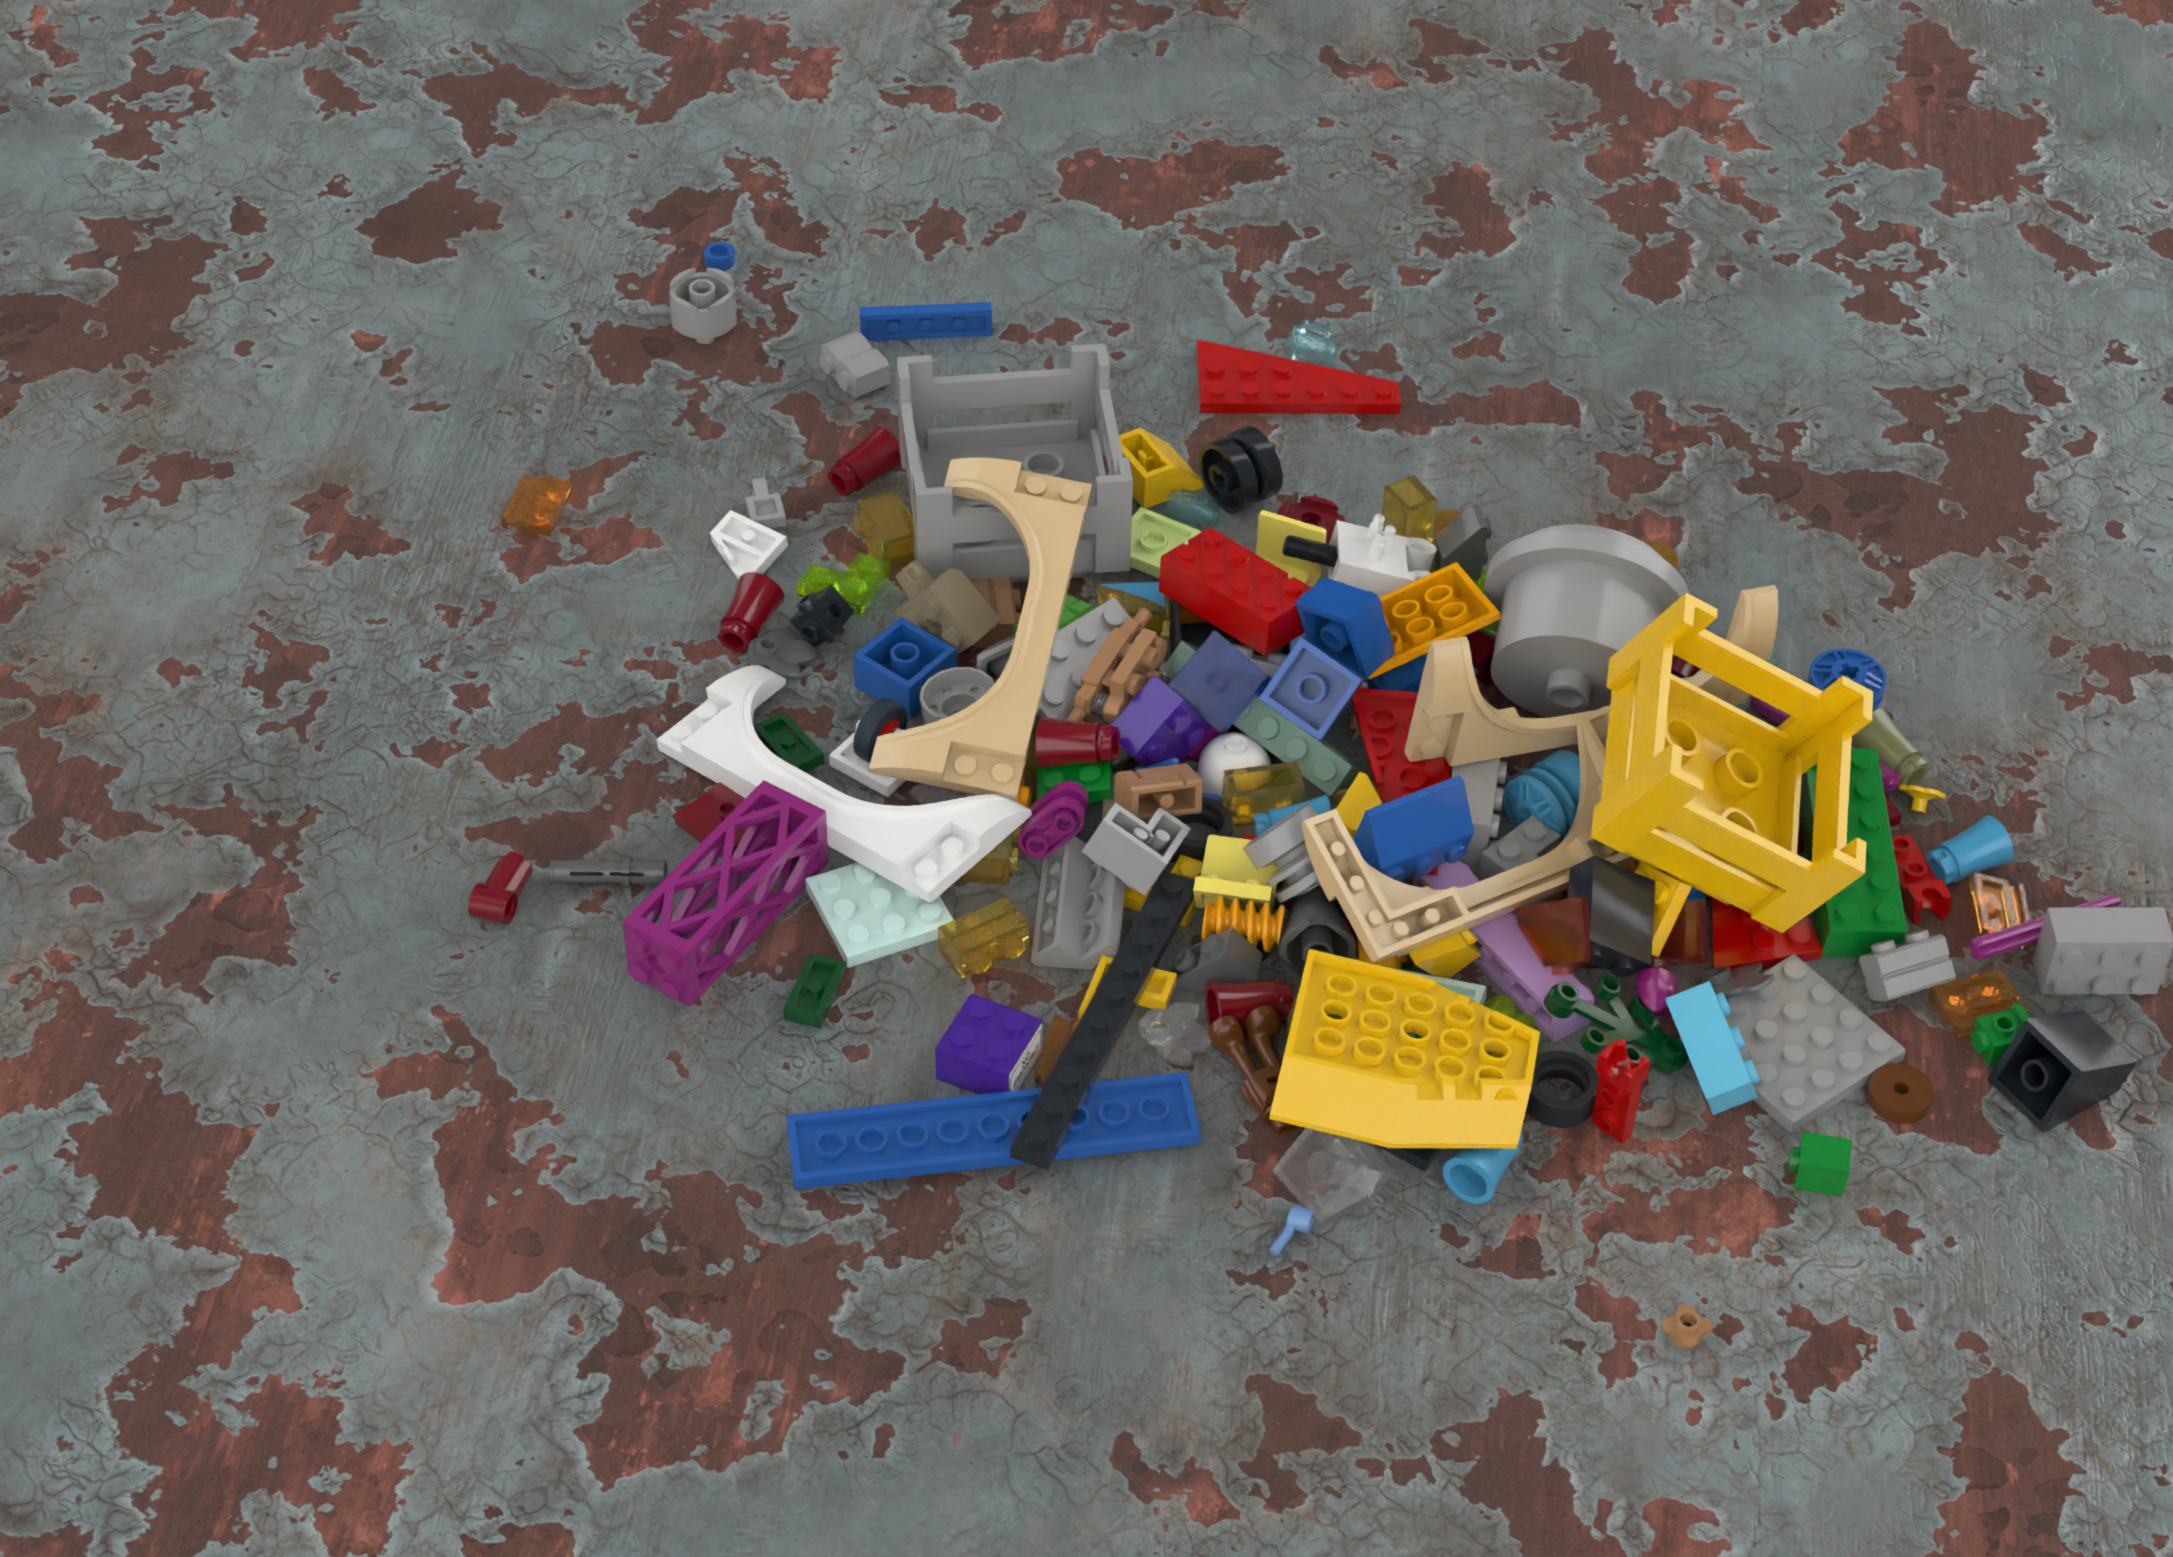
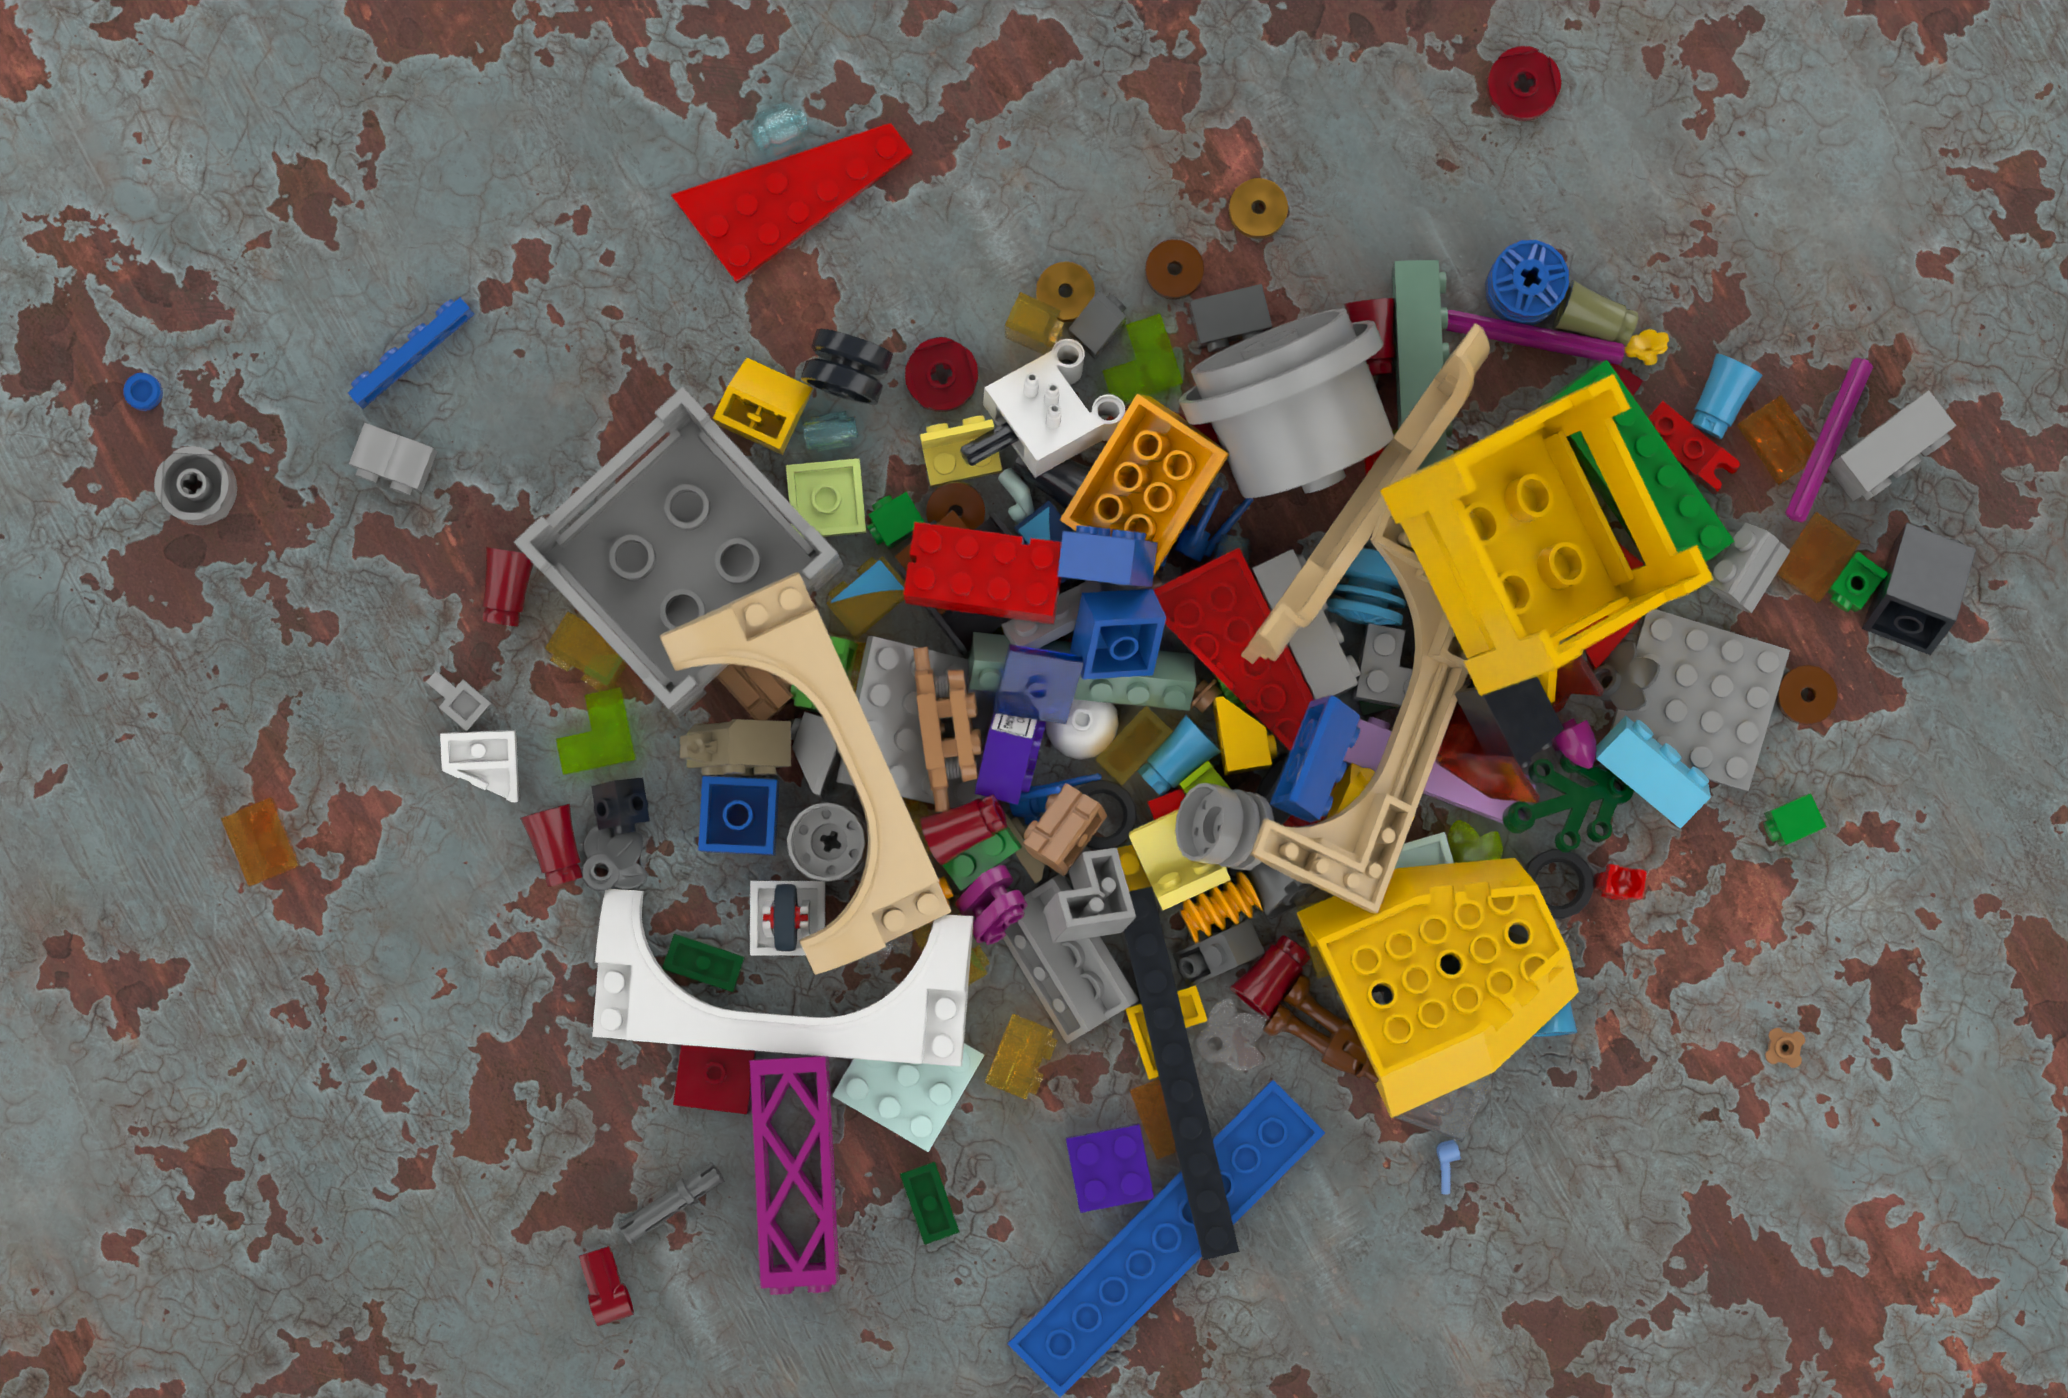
camera: 35 degrees left, 40 degrees up
none -> dark red plate [1487,46,1561,121]

